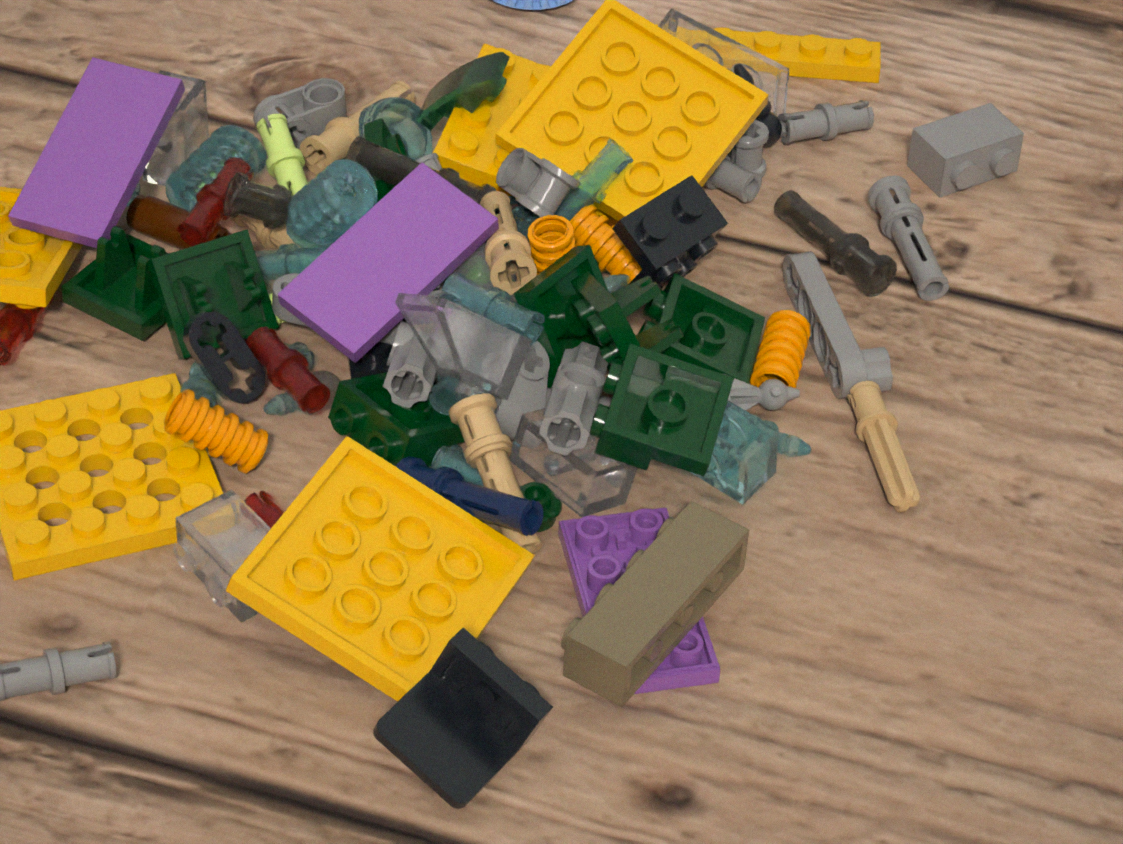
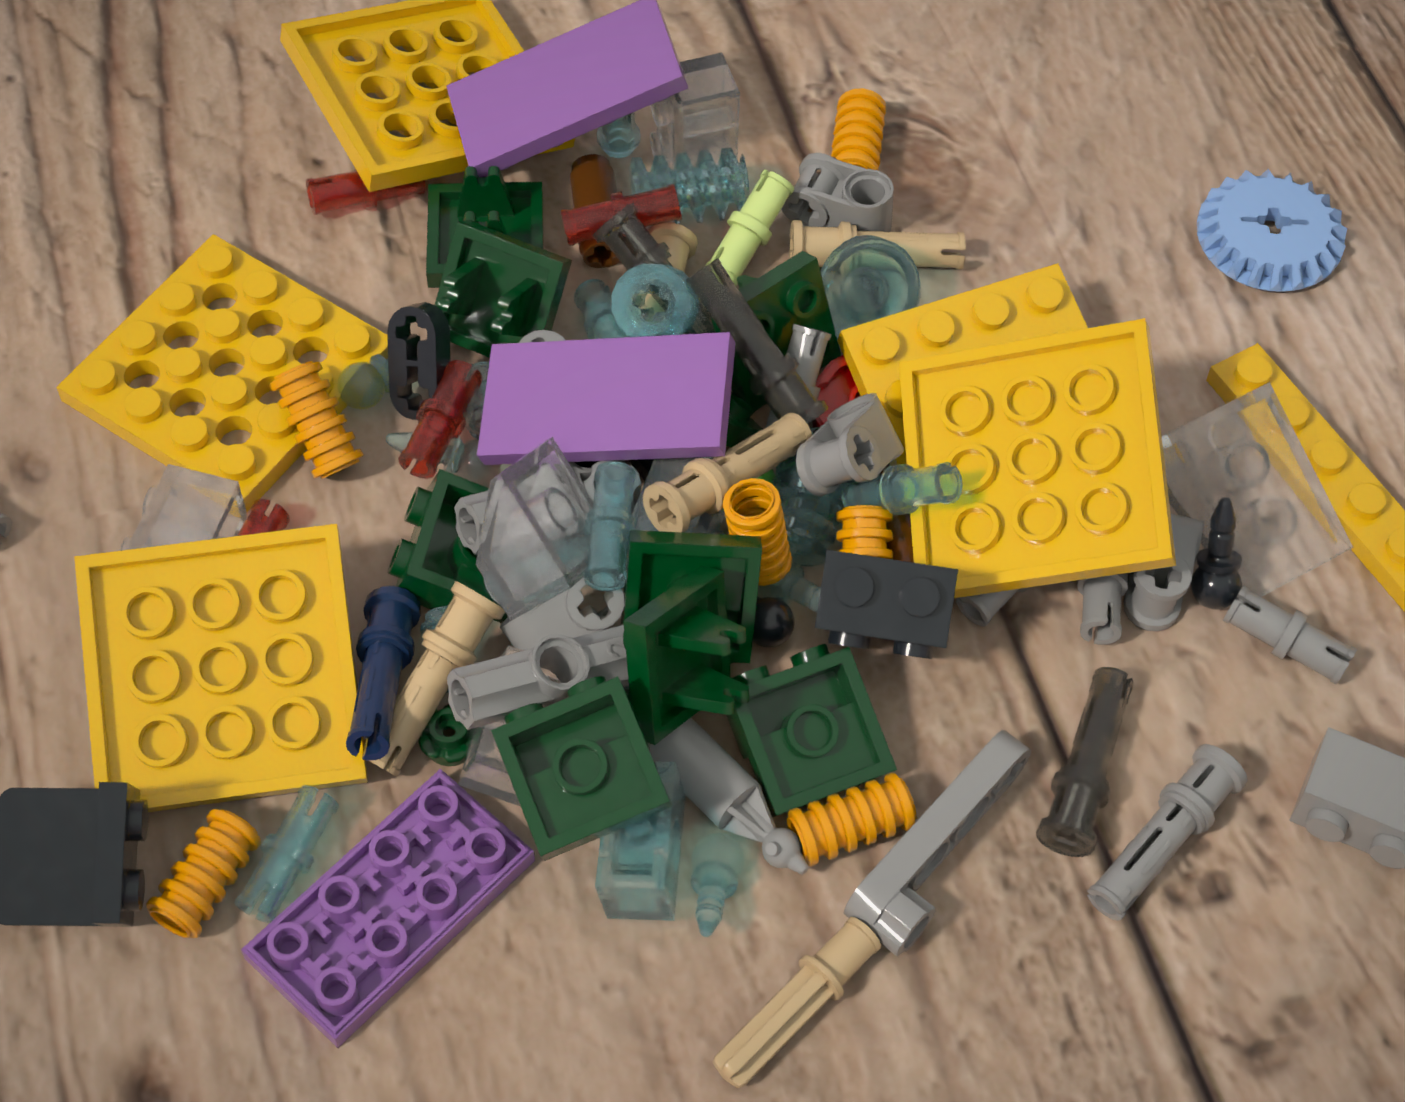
camera: 55 degrees right, 15 degrees up
clear green slope [416,52,510,130] -> none
dark tan brick [561,501,749,707] -> none
none -> light orange piece [146,809,261,938]
none -> clear light blue pin [234,785,339,923]
none -> light orange piece [830,88,886,171]

